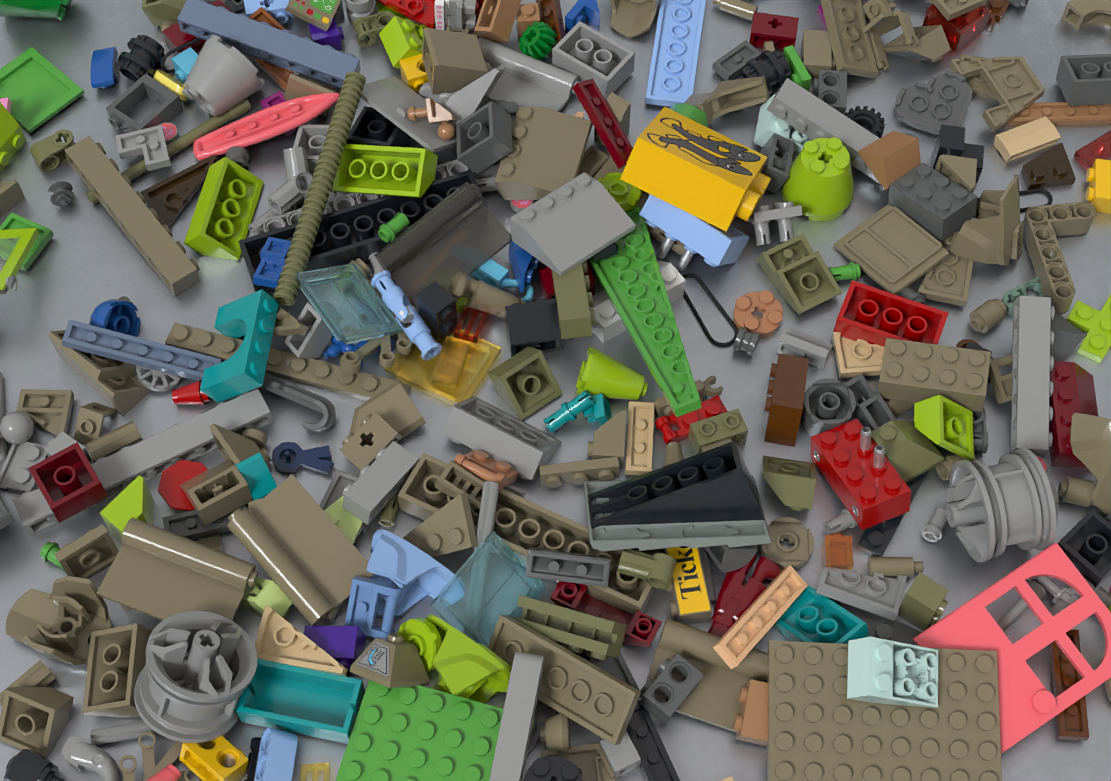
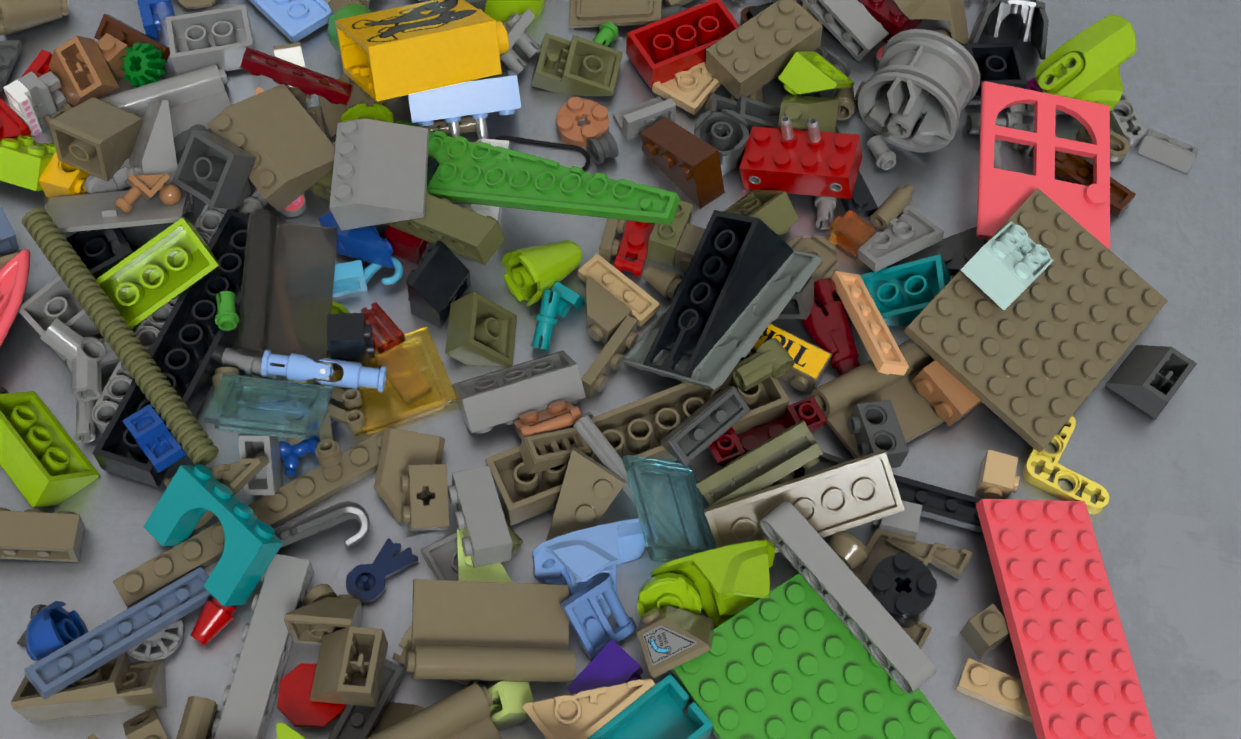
camera: 55 degrees left, 0 degrees up
teal slope [236,452,277,501] -> none
dark tan piece [446,271,525,318] -> none
olive brick [898,572,949,631] -> none

